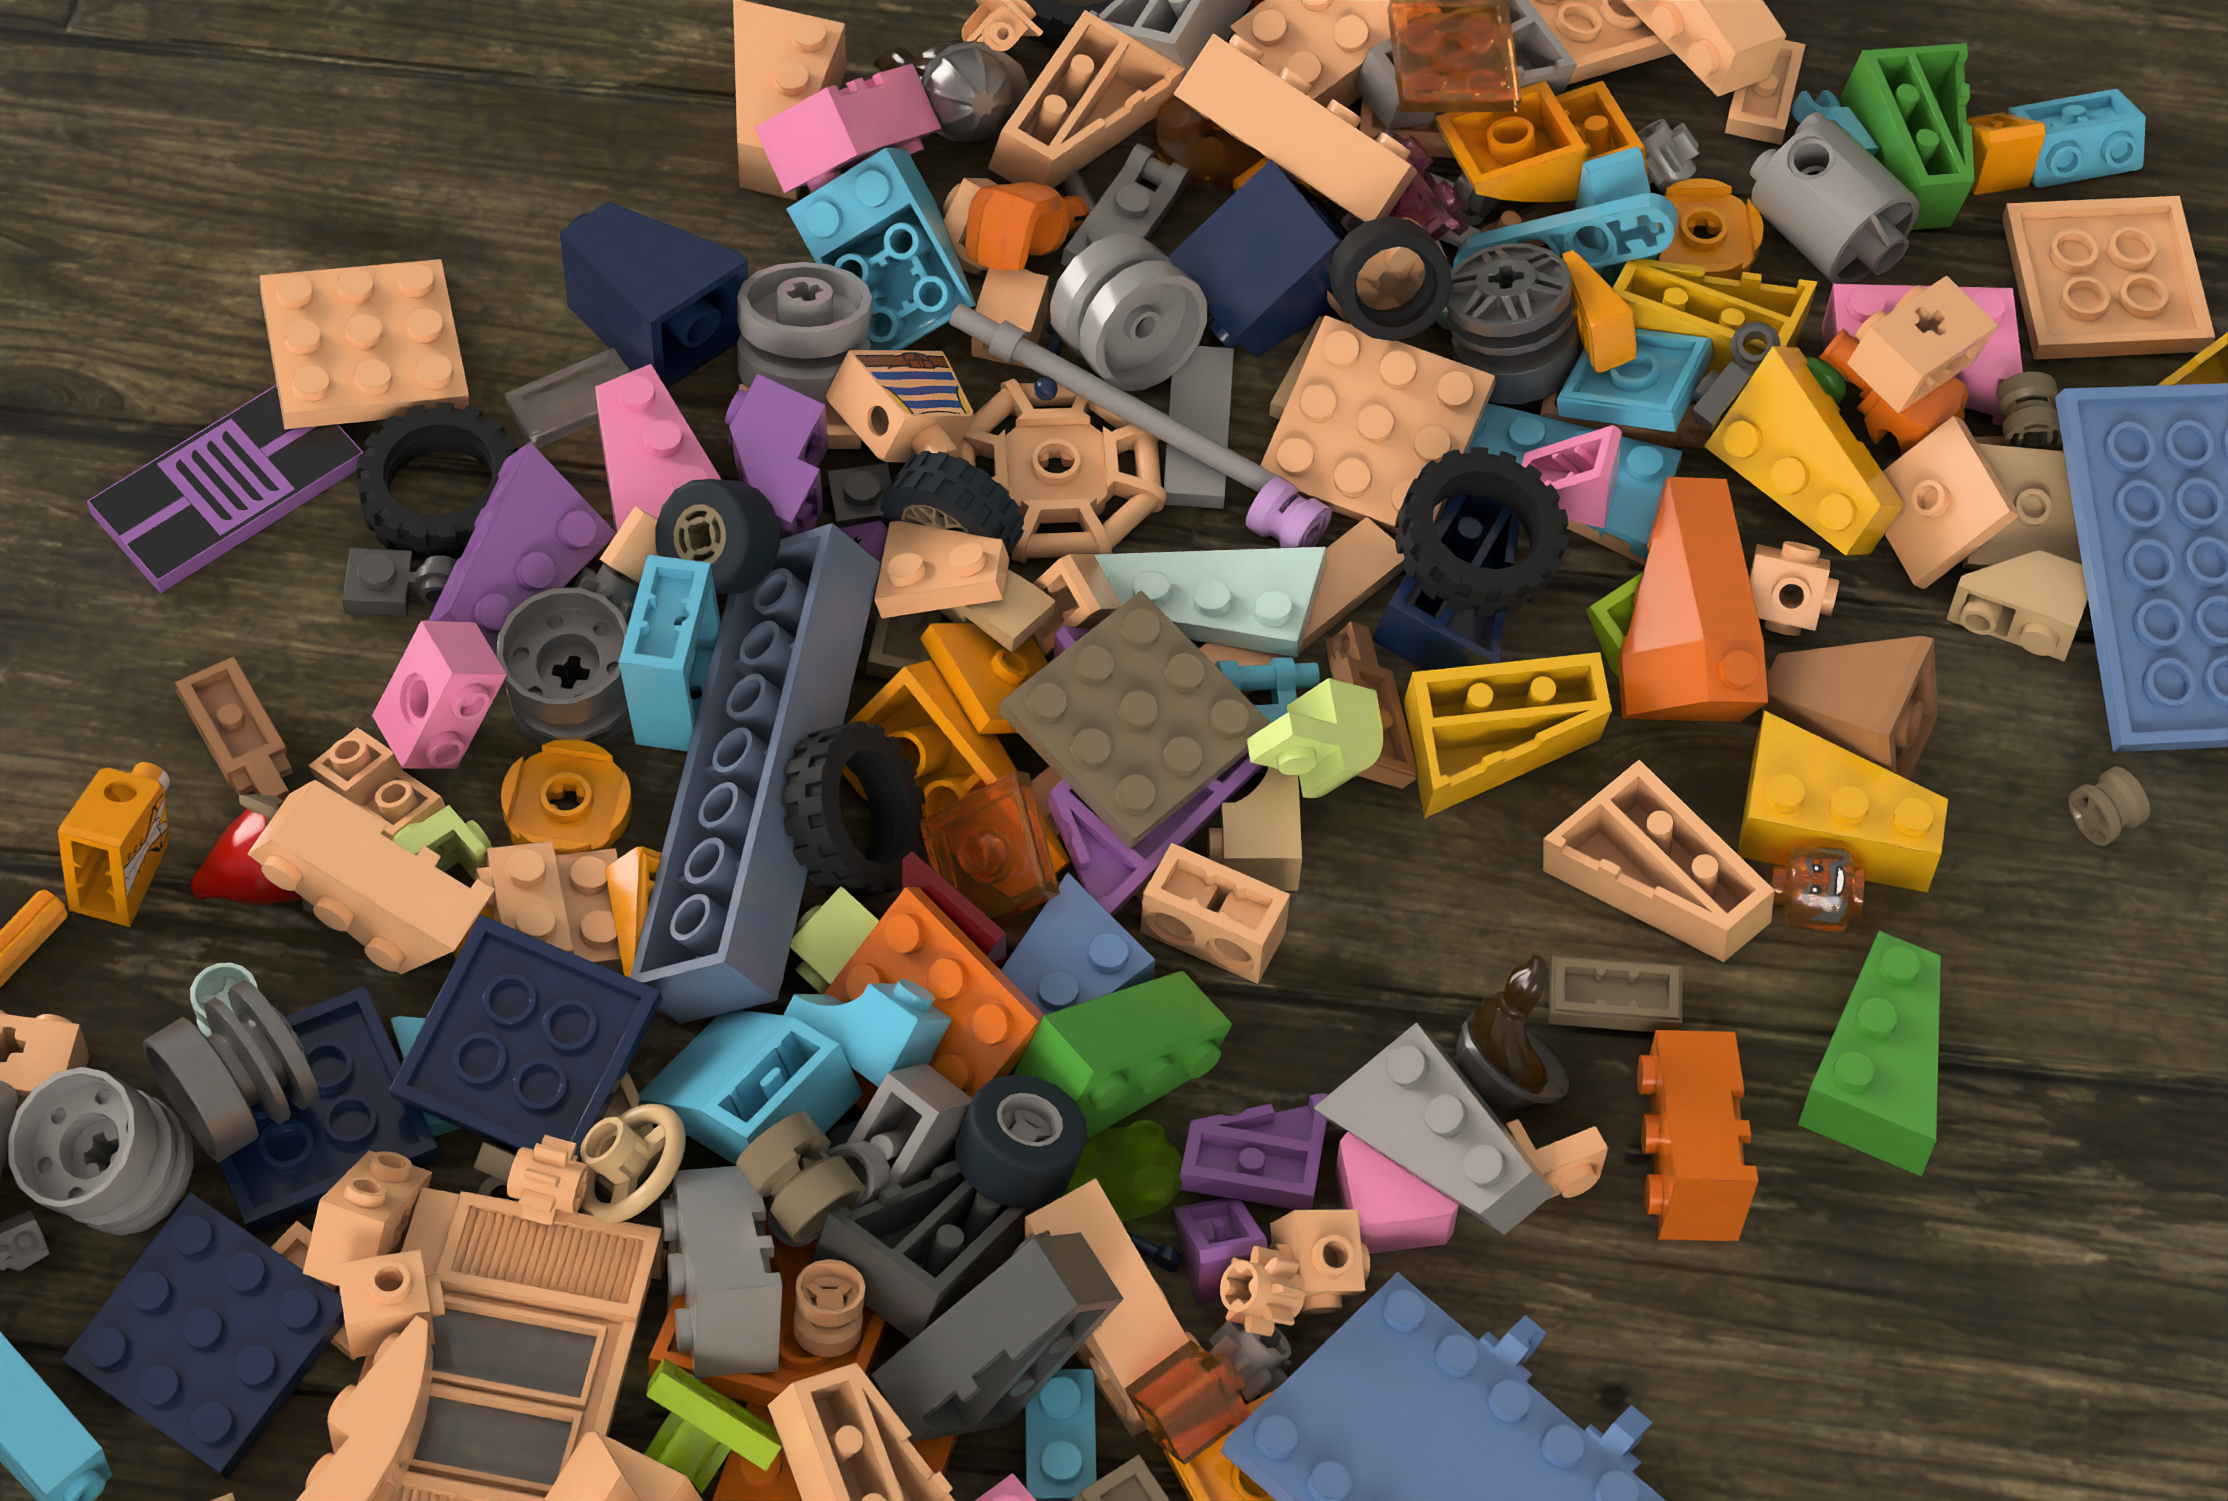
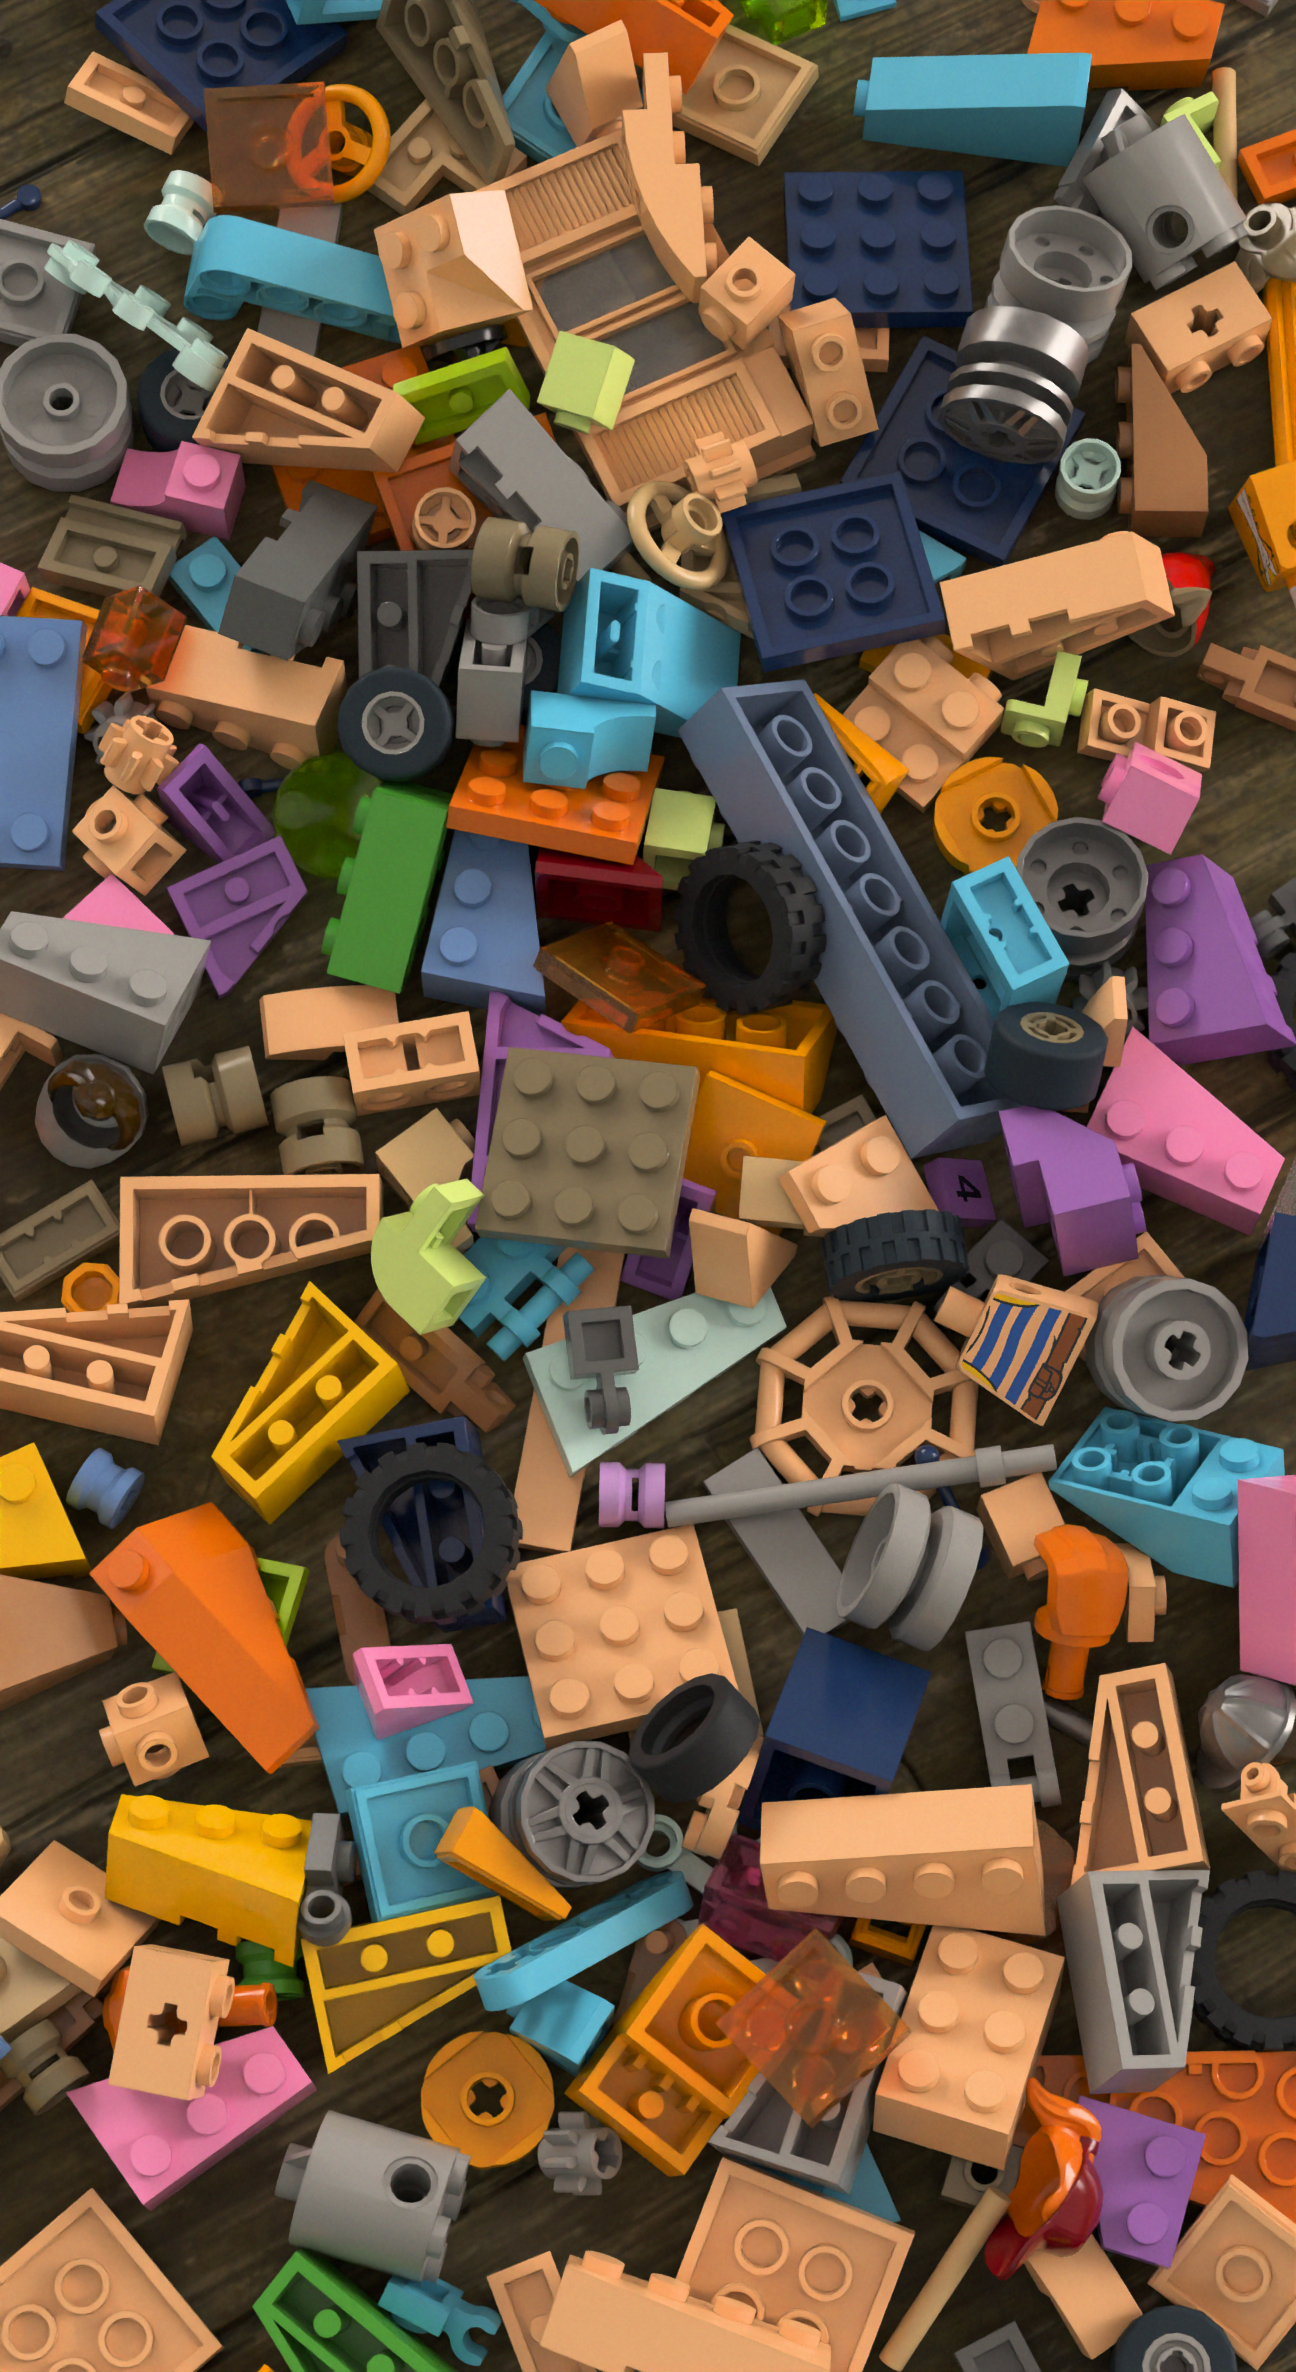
camera: 145 degrees right, 15 degrees up
none -> light orange tile [61,1262,119,1313]
none -> medium blue wheel [66,1447,146,1530]
none -> light nougat wedge [119,1174,384,1309]
none -> dark tan wheel [162,1046,269,1146]
none -> light nougat slope [259,985,399,1060]
none -> dark tan wheel [270,1076,366,1175]
none -> medium nougat piece [324,1534,391,1686]
none -> yellowish green brick [537,331,635,434]
none -> dark grey plate [563,1305,639,1435]
none -> medium nougat slope [1115,344,1209,538]

